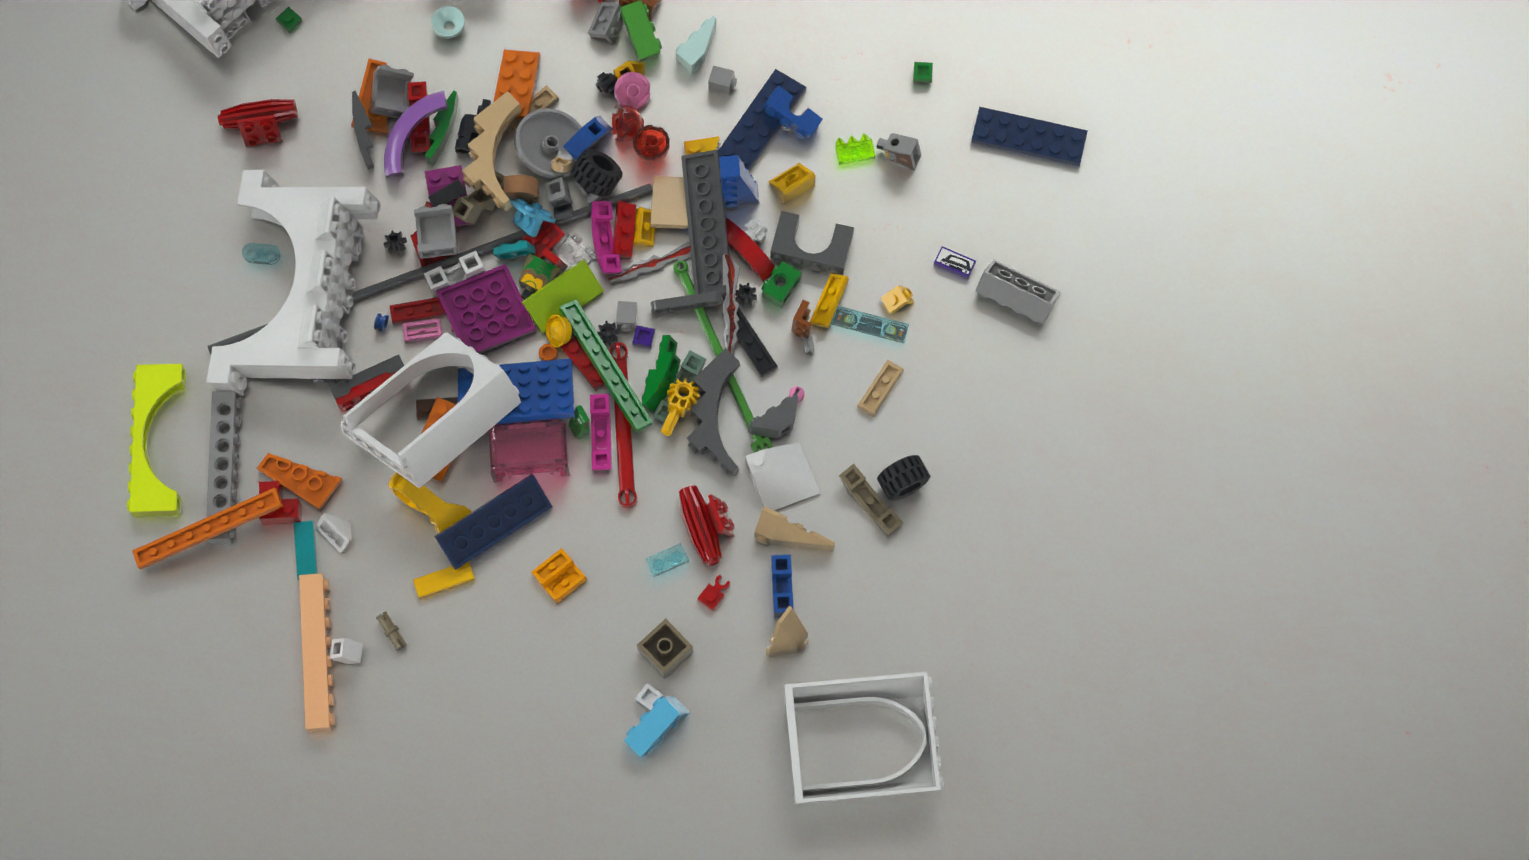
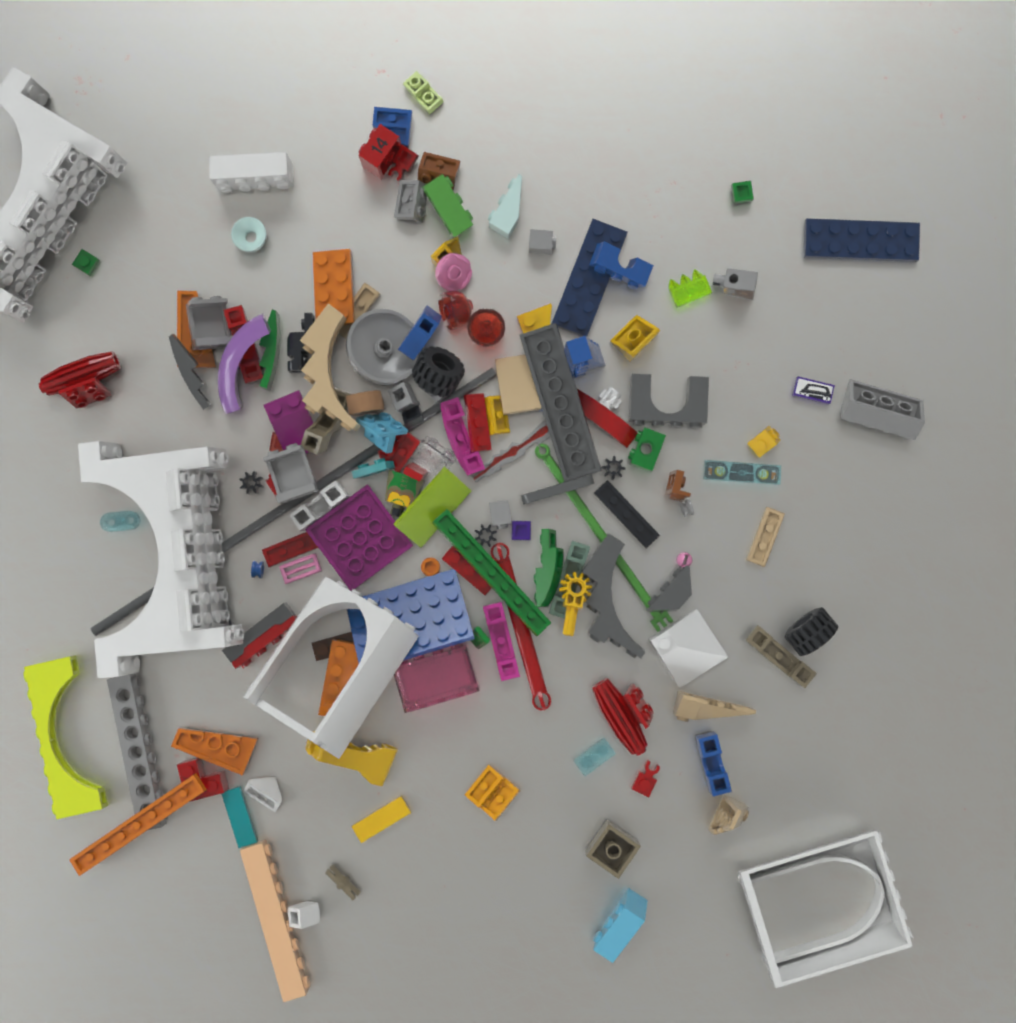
camera: 10 degrees left, 15 degrees up
black tyre [428,179,466,207] -> none
dark blue plate [434,474,553,570] -> none
yellow hat [546,315,572,347] -> none
tan tile [551,156,574,173] -> none
black gear [596,72,617,95] -> none
white plate [635,683,663,711] -> none
light grey sword [723,254,740,356] -> none
yellow tile [810,273,849,328] -> none

